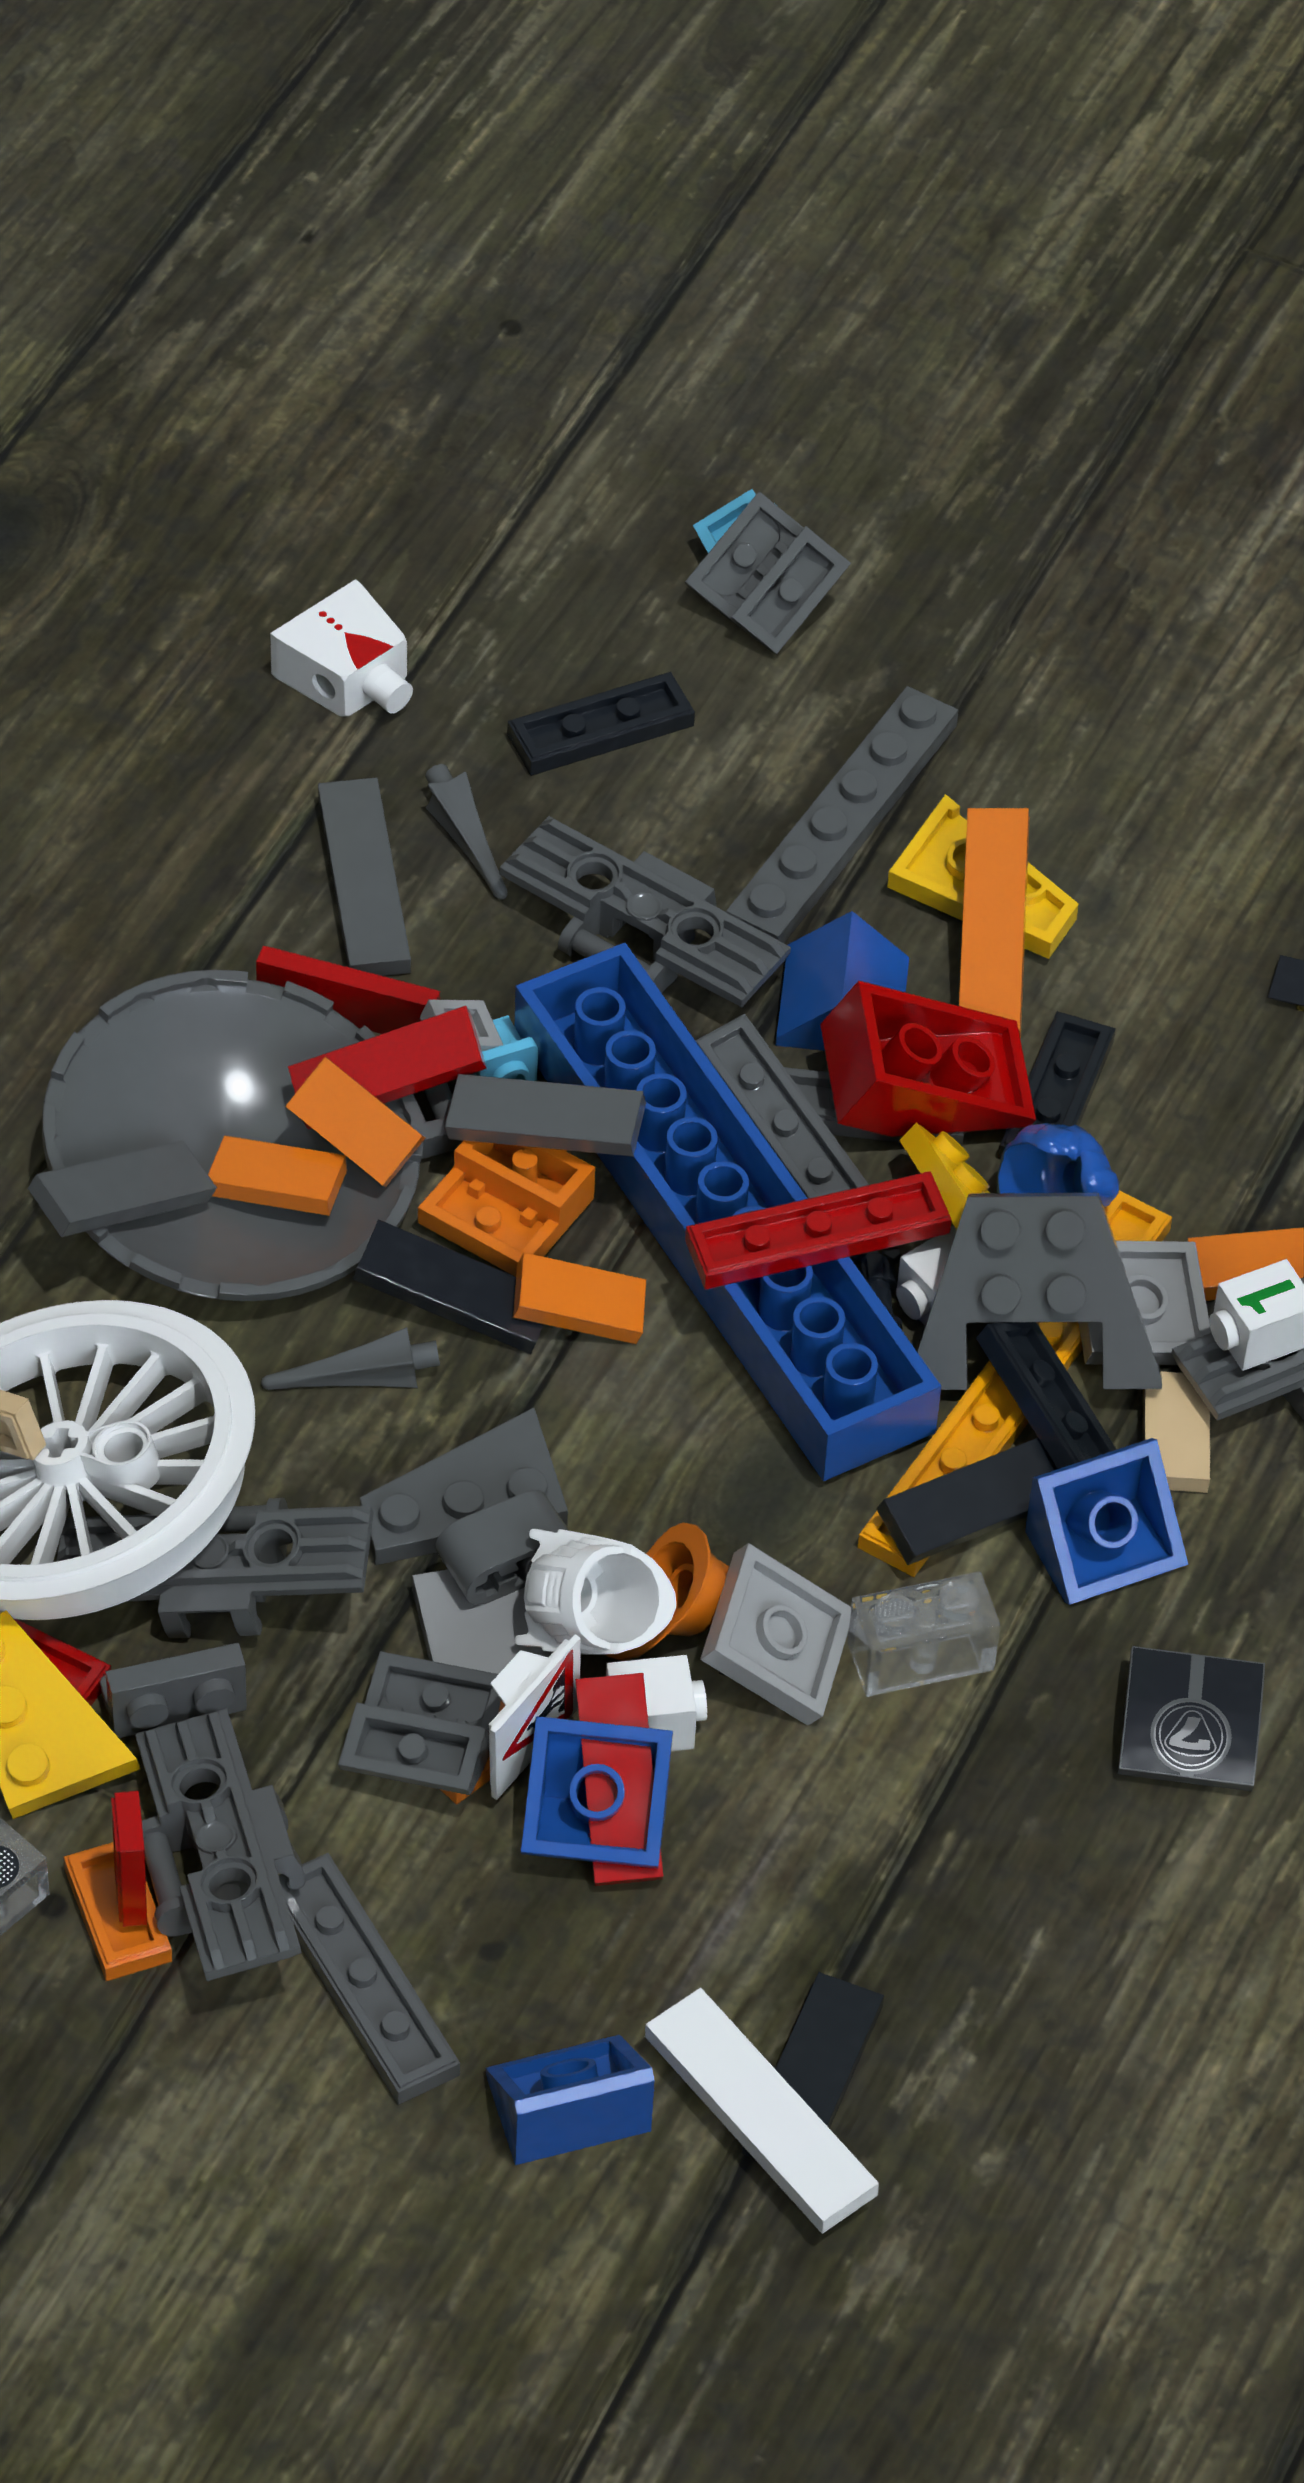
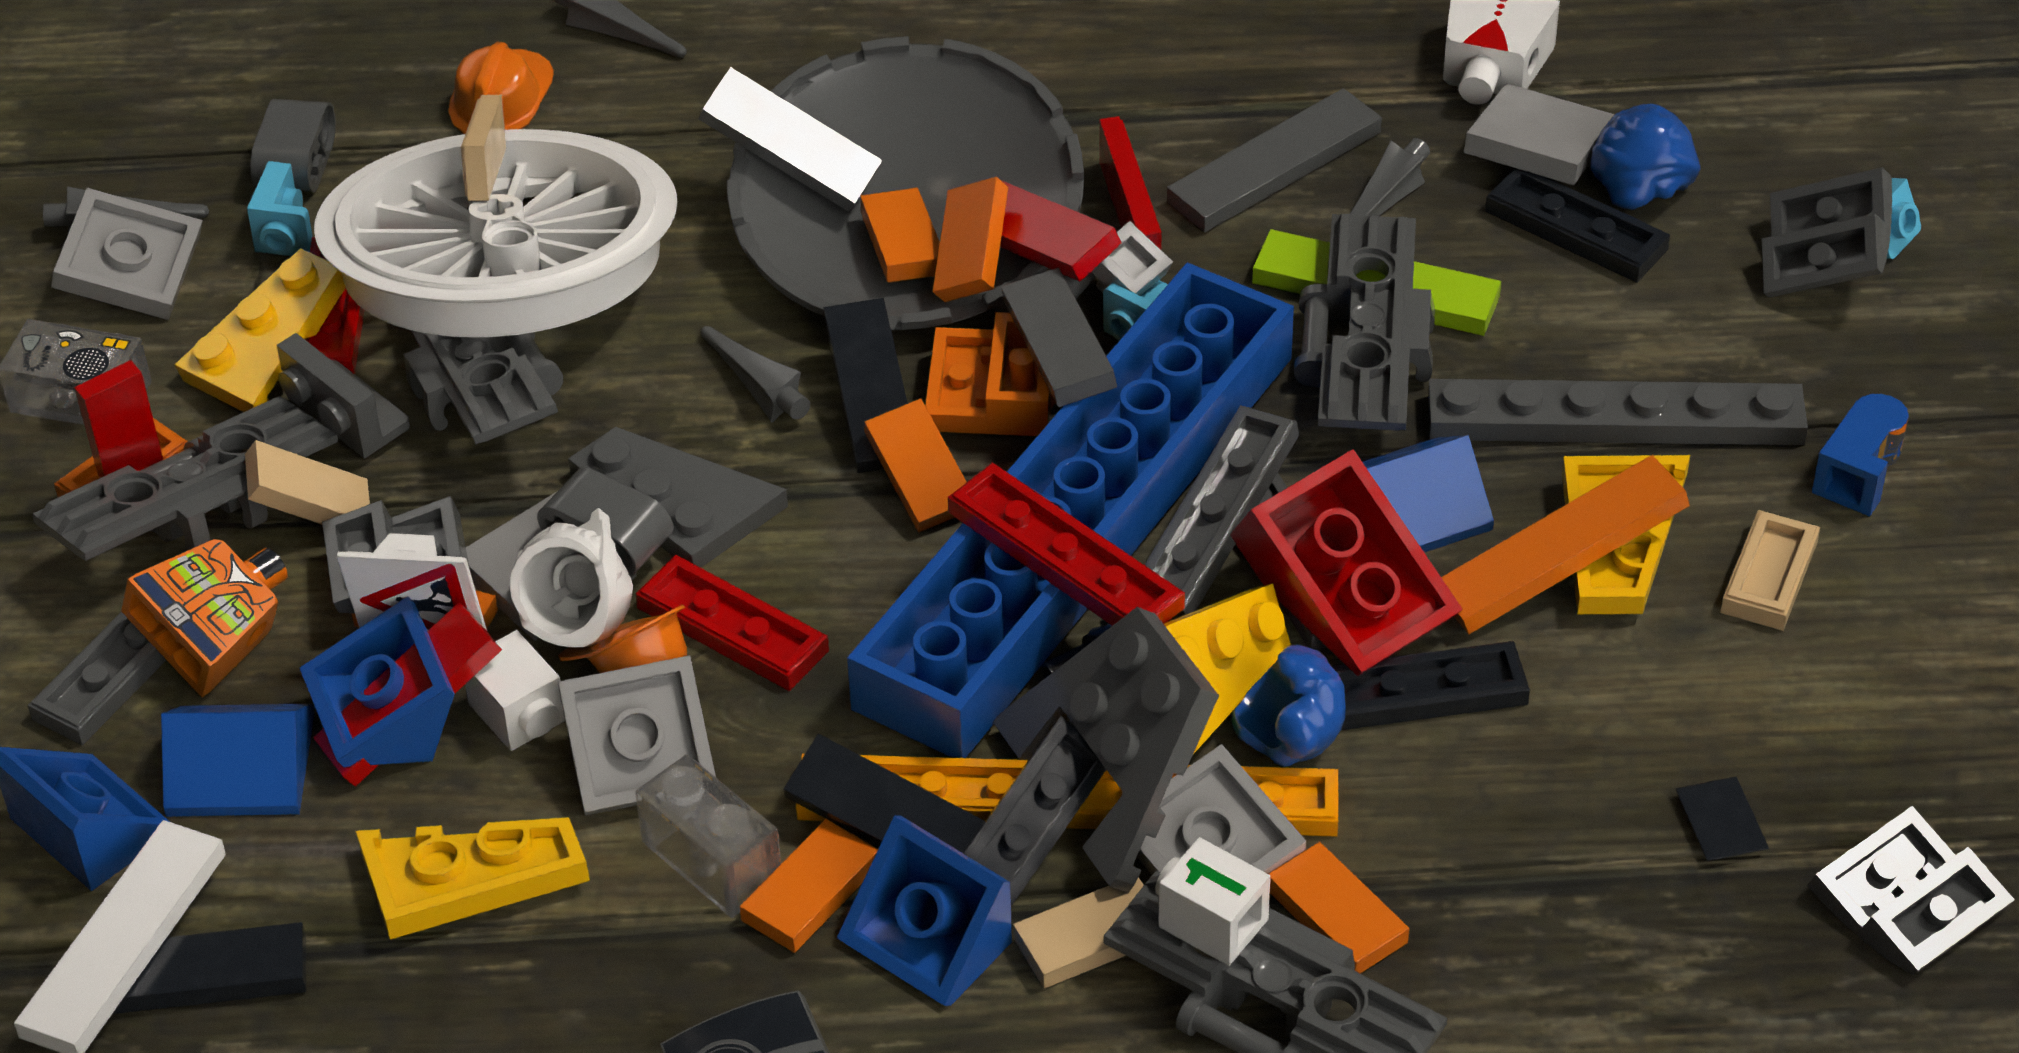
camera: 65 degrees right, 5 degrees down
none -> orange torso [121,539,288,697]
none -> blue slope [161,703,315,817]
none -> tan tile [245,440,370,524]
none -> yellow wing [356,817,590,940]
none -> red tile [635,555,829,691]
none -> orange tile [740,819,878,953]
none -> lime tile [1252,229,1501,336]
none -> light grey tile [1464,83,1615,185]
none -> blue hair [1591,104,1701,210]
none -> tan tile [1720,510,1820,631]
none -> blue leg [1812,394,1909,517]

